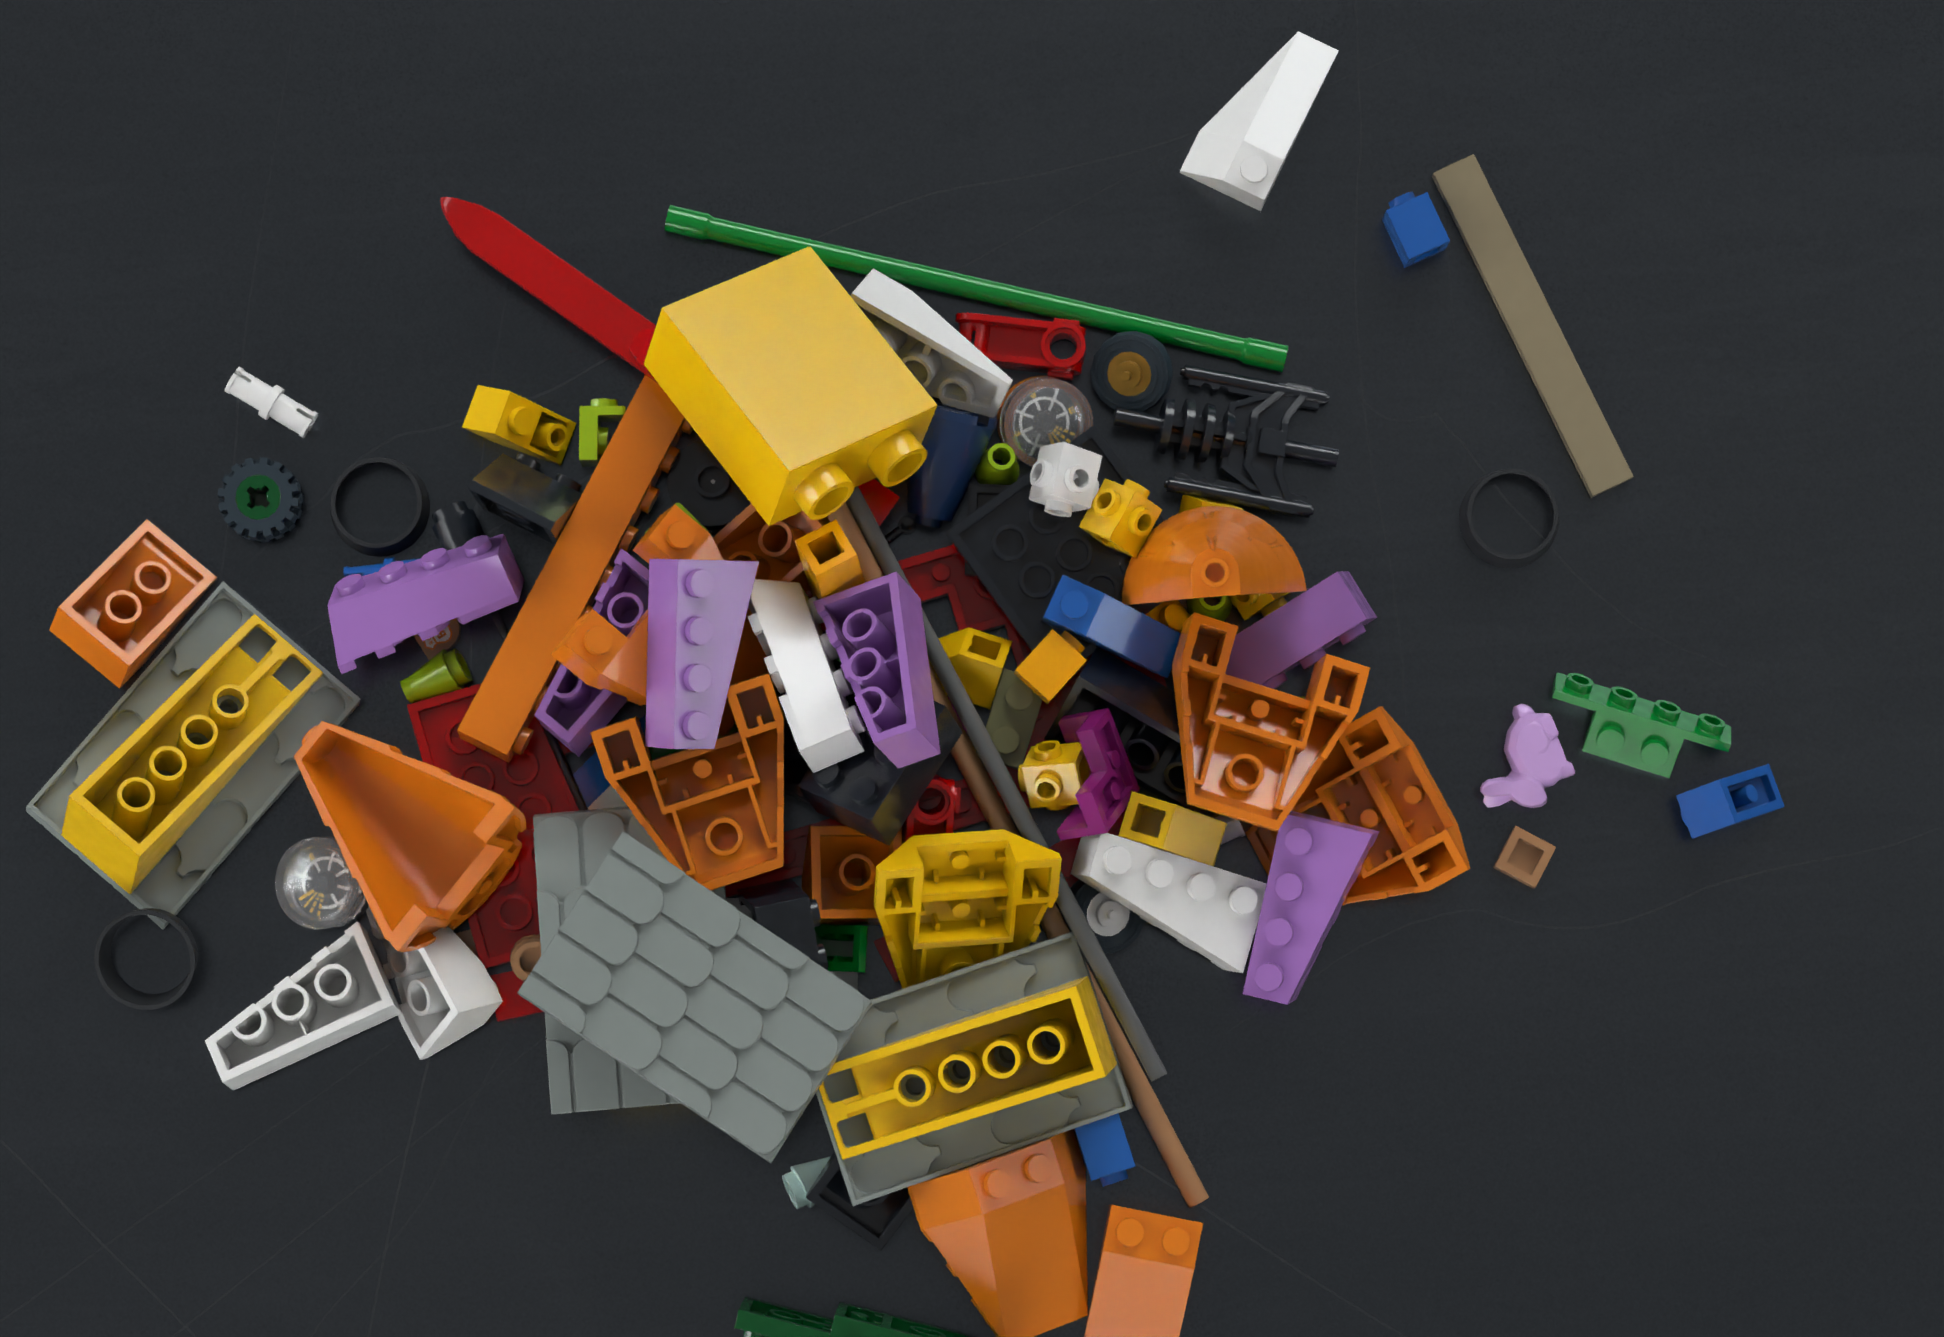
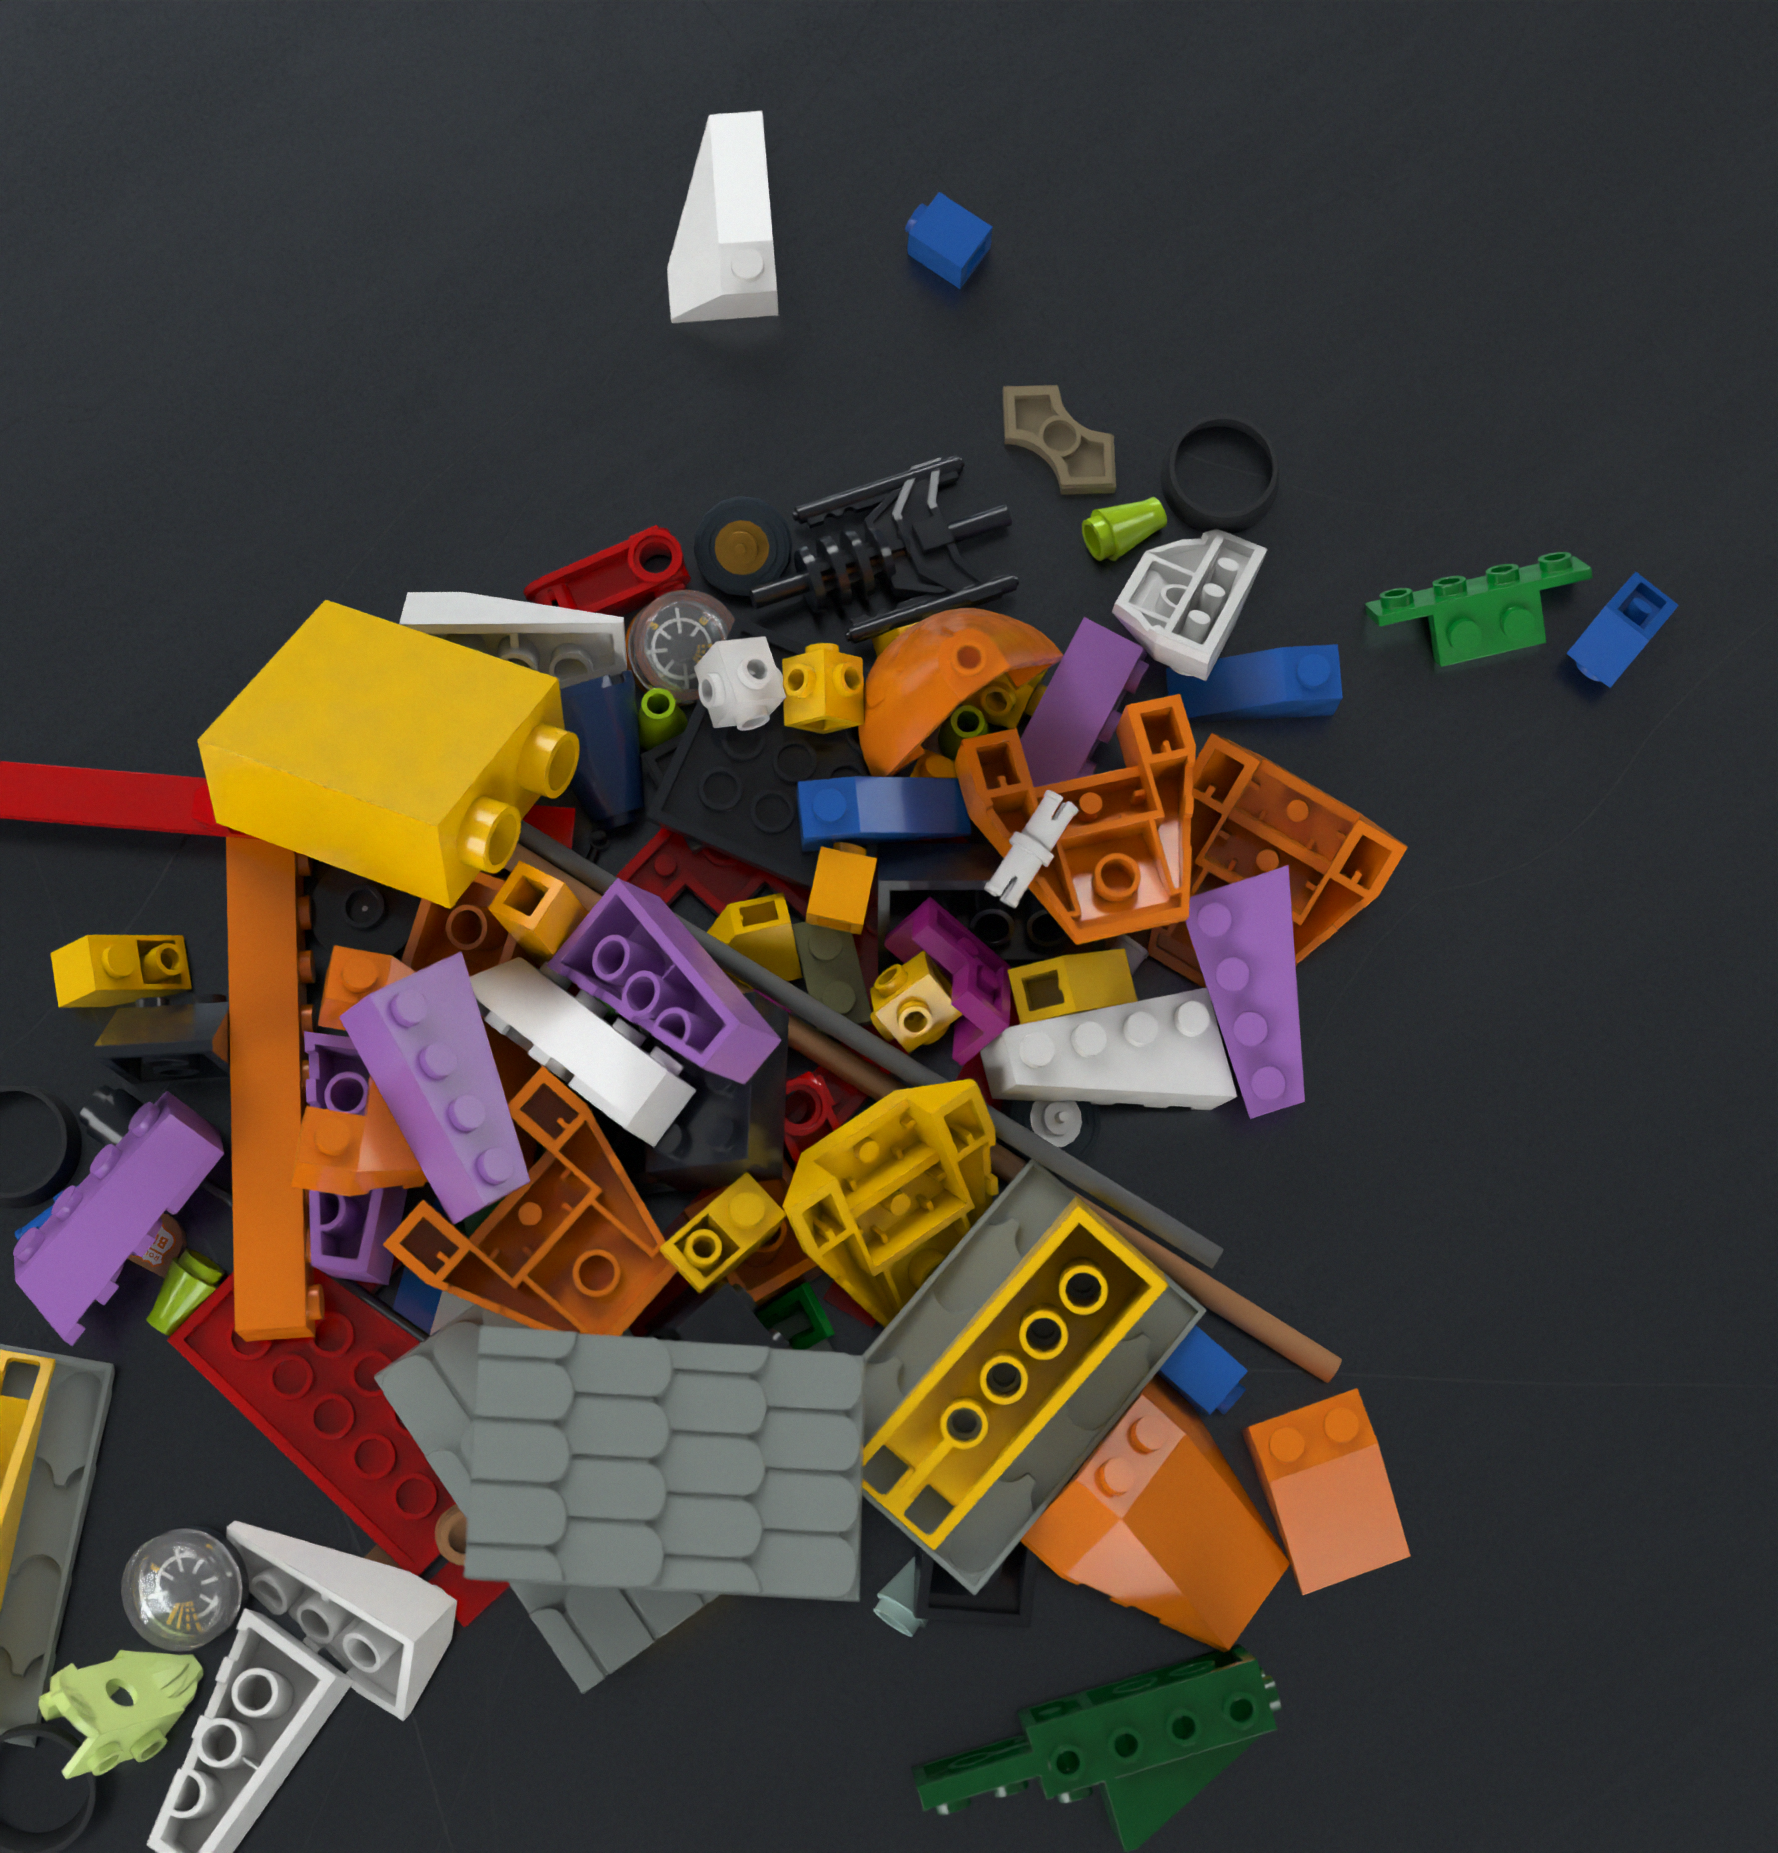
camera: 30 degrees left, 5 degrees down
orange cone [294,721,526,952] -> none
lime bracket [579,398,627,467] -> none
green piece [664,205,1288,372] -> none
dark tan tile [1432,154,1634,498] -> none
lavender animal [1480,704,1575,808] -> none
medium nougat tile [1493,826,1556,889] -> none
none -> yellowish green piece [38,1650,203,1779]
none -> yellow slope [659,1172,787,1294]
none -> white pin [984,790,1079,908]
none -> dark tan tile [1003,385,1116,495]
none -> lime cone [1082,497,1167,561]
none -> white wedge [1112,529,1267,681]
none -> blue slope [1165,644,1343,723]

